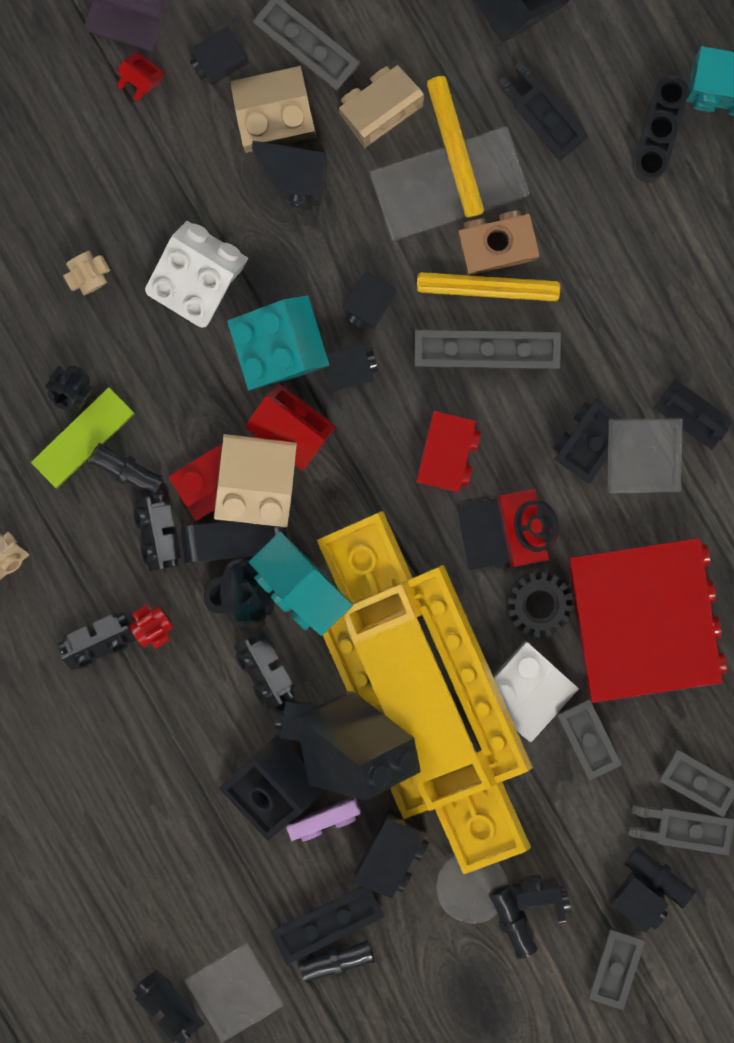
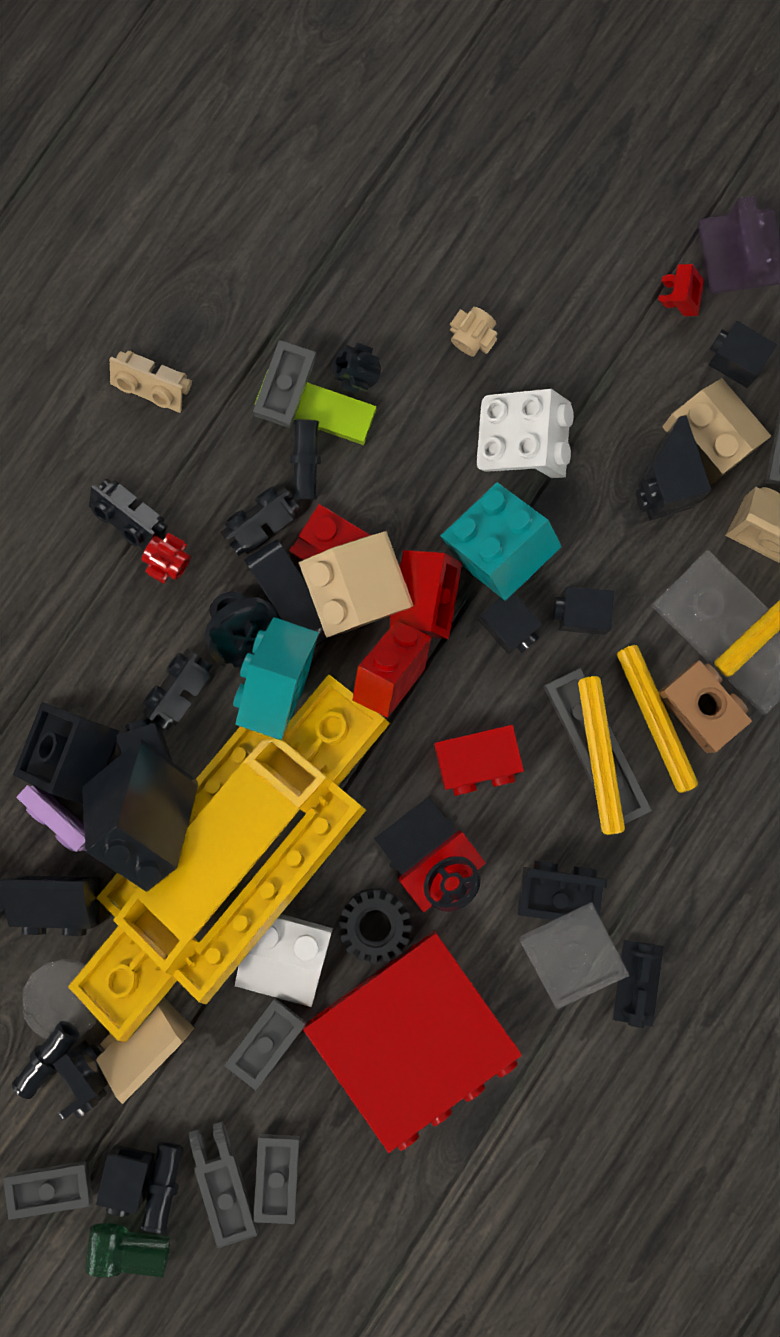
camera: 60 degrees right, 5 degrees down
none -> clear green piece [84,1223,170,1278]
none -> tan slope [96,997,194,1104]
none -> dark grey plate [253,340,316,428]
none -> red brick [352,620,432,718]
none -> yellow axle [578,676,625,835]

